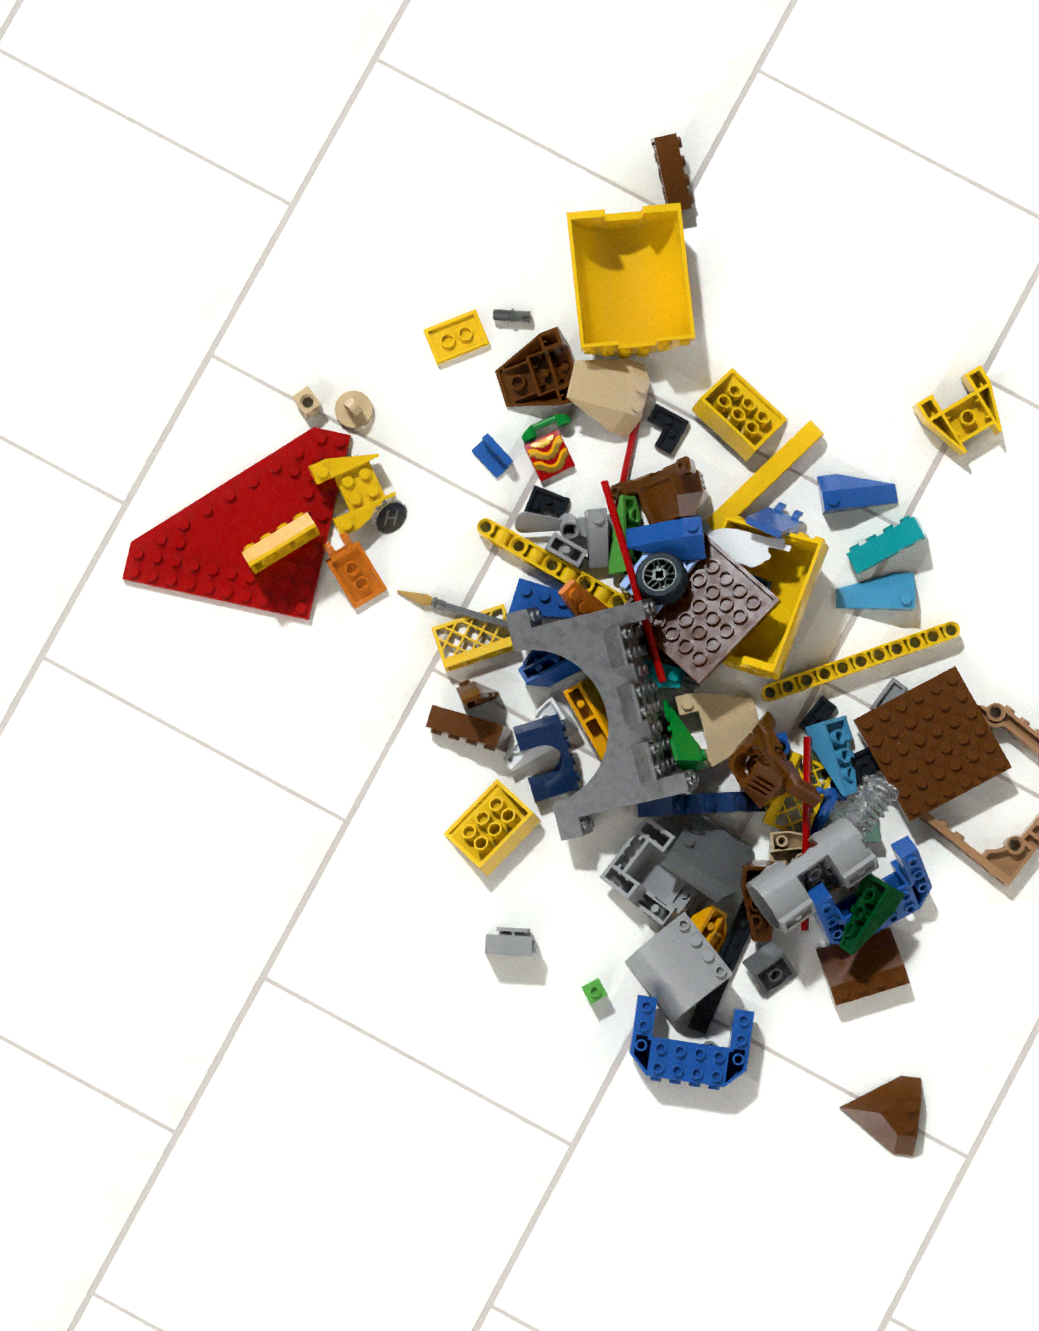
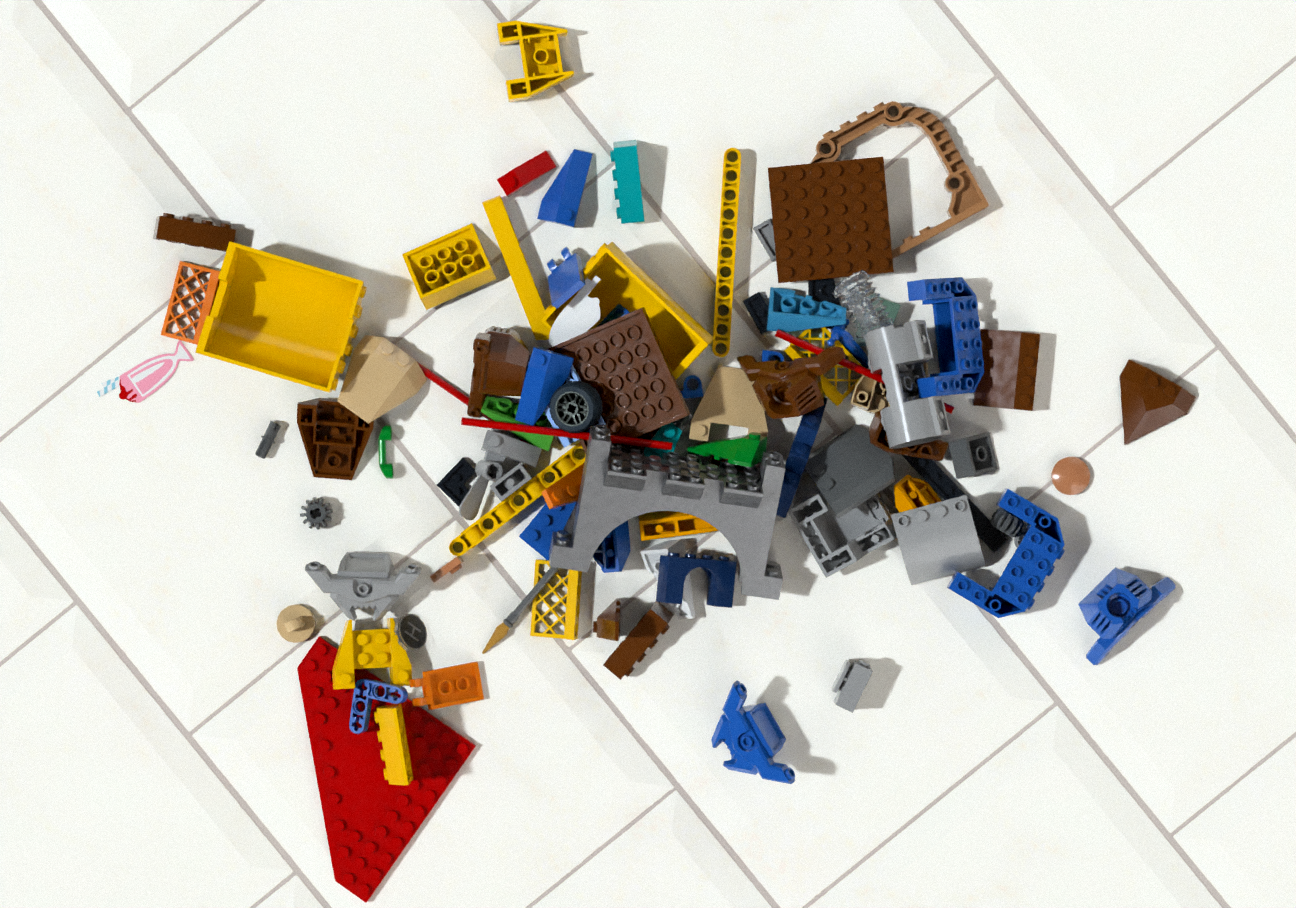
camera: 70 degrees left, 5 degrees up
tan brick [292,386,322,418] -> none
yellow tile [423,309,490,366] -> none
yellow slope [444,779,541,877] -> none
blue panel [472,433,513,478] -> none
slope [523,429,575,482] -> none
bright green brick [581,978,608,1004] -> none
black tile [647,403,689,455] -> none
dark azure wedge [836,572,916,611] -> none
dark green wedge [839,873,905,955] -> none
none -> sticker [97,340,194,403]
none -> orange fence [161,261,220,345]
none -> dark grey gear [300,497,333,530]
none -> light grey helmet [305,552,422,621]
none -> blue beam [349,678,408,734]
none -> nougat wing [430,556,464,583]
none -> red slope [497,151,556,197]
none -> blue plate [681,375,703,399]
none -> blue helmet [711,680,795,784]
none -> dark grey gear [990,508,1024,537]
none -> nougat dish [1051,457,1090,495]
none -> blue helmet [1078,567,1176,665]

